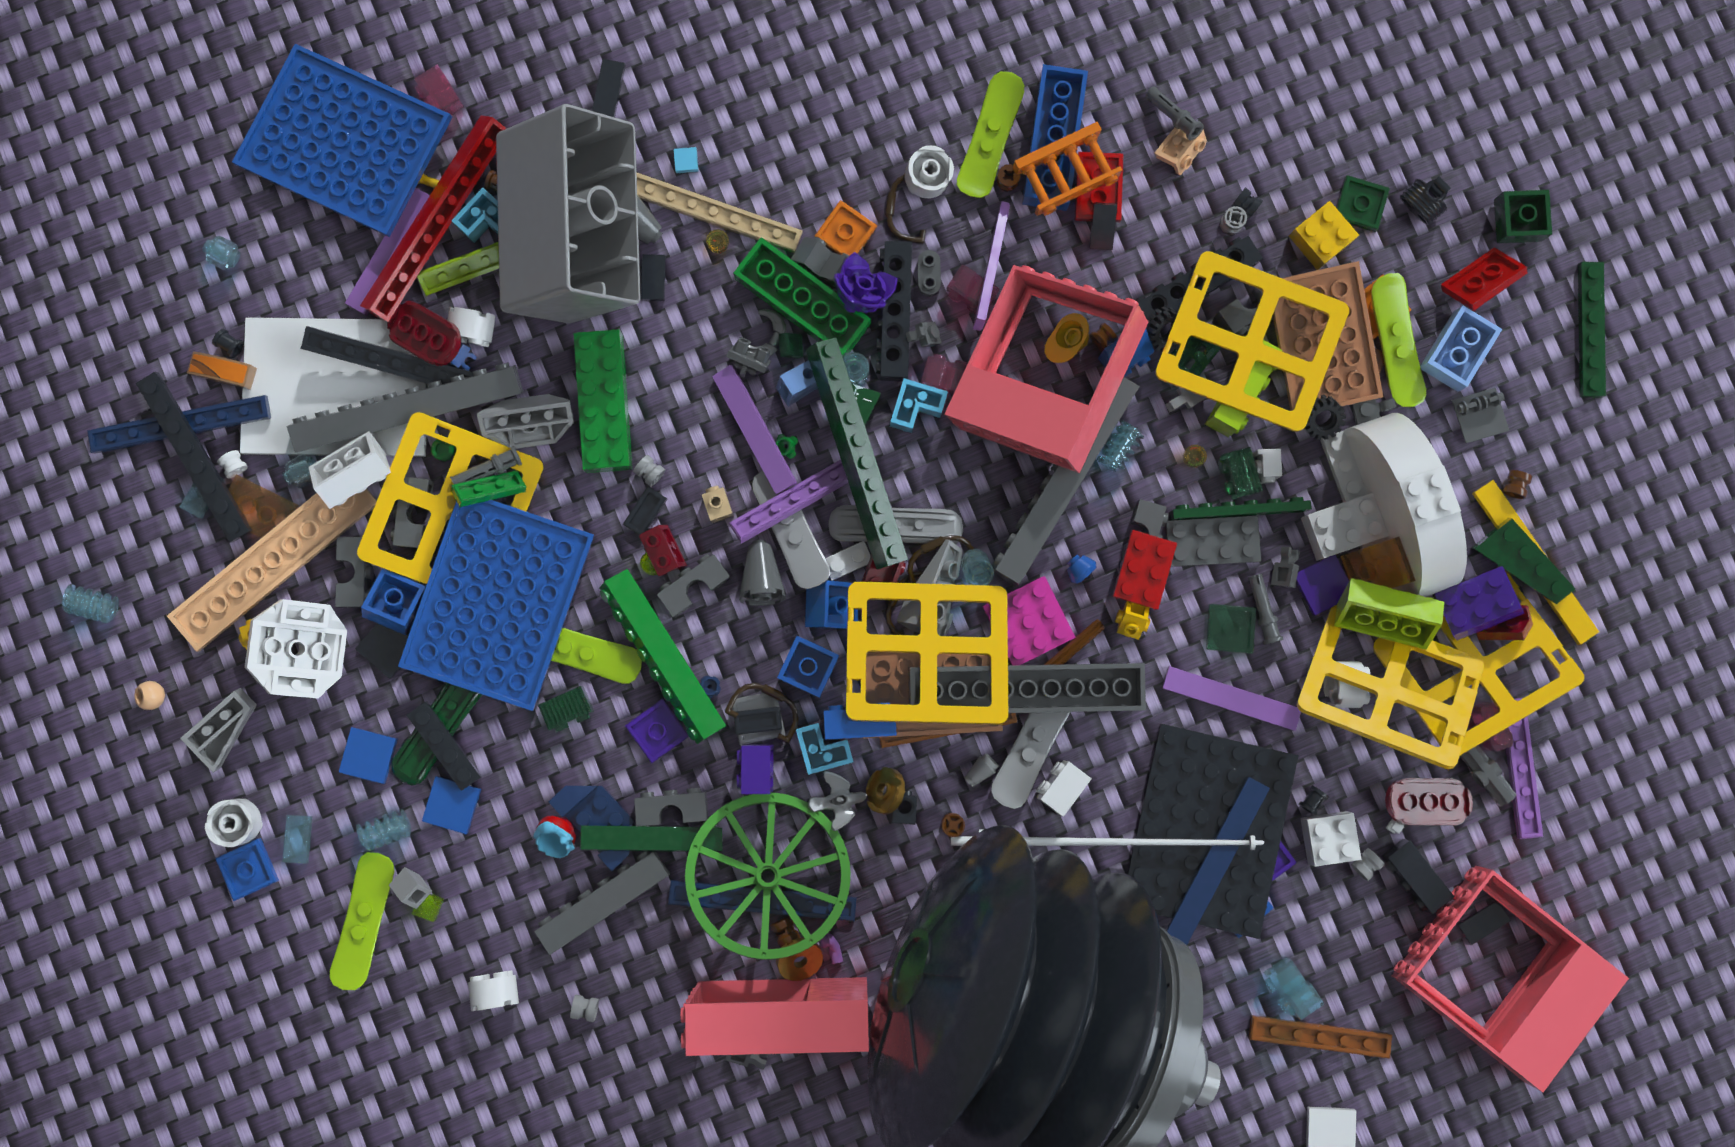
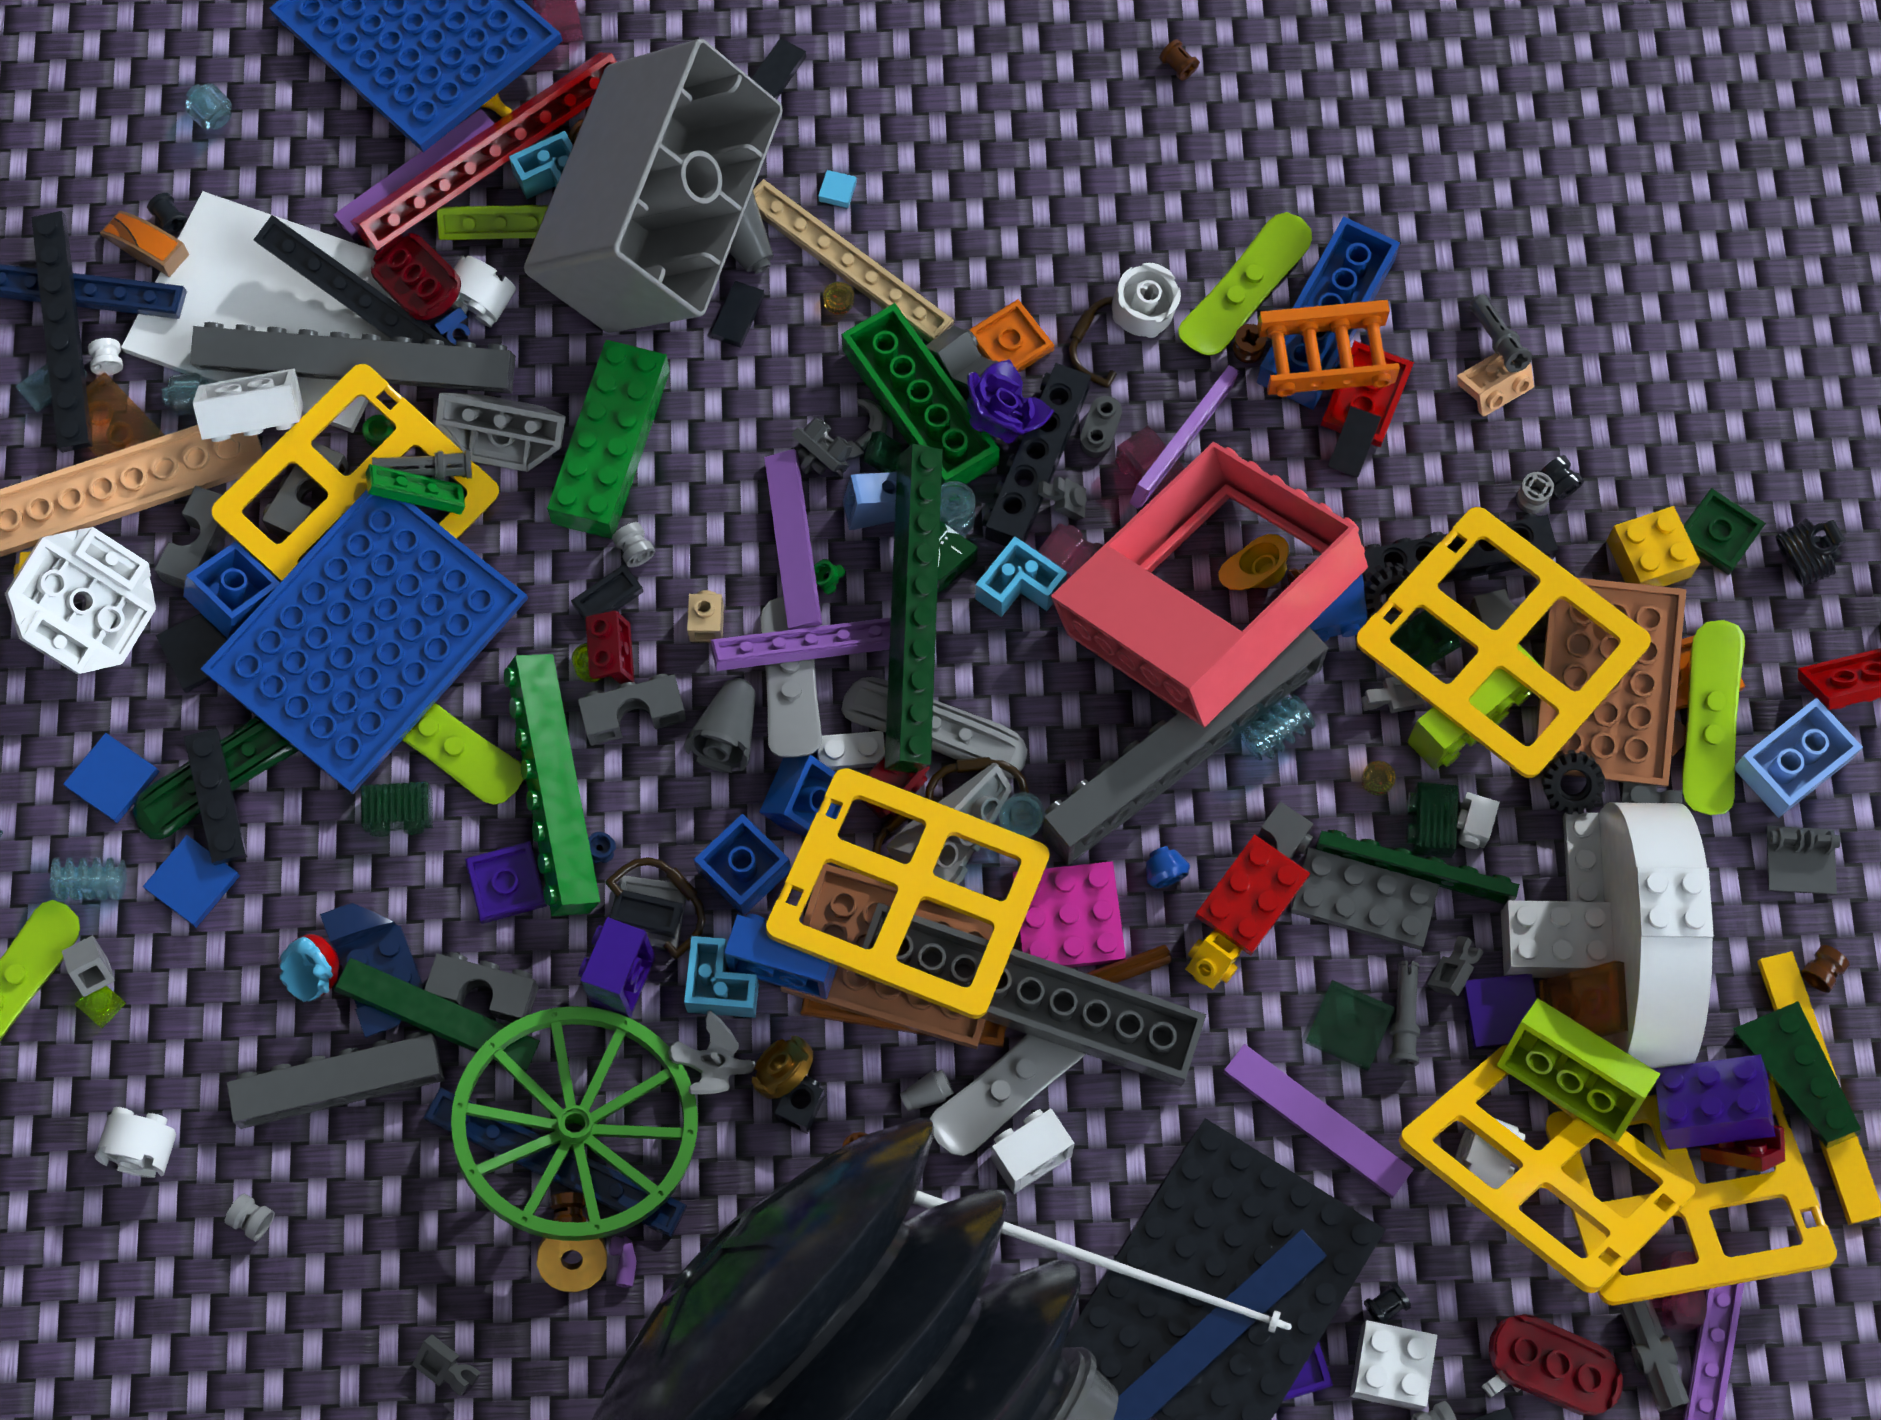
camera: 25 degrees right, 15 degrees down
coral panel [681,977,869,1056] -> none

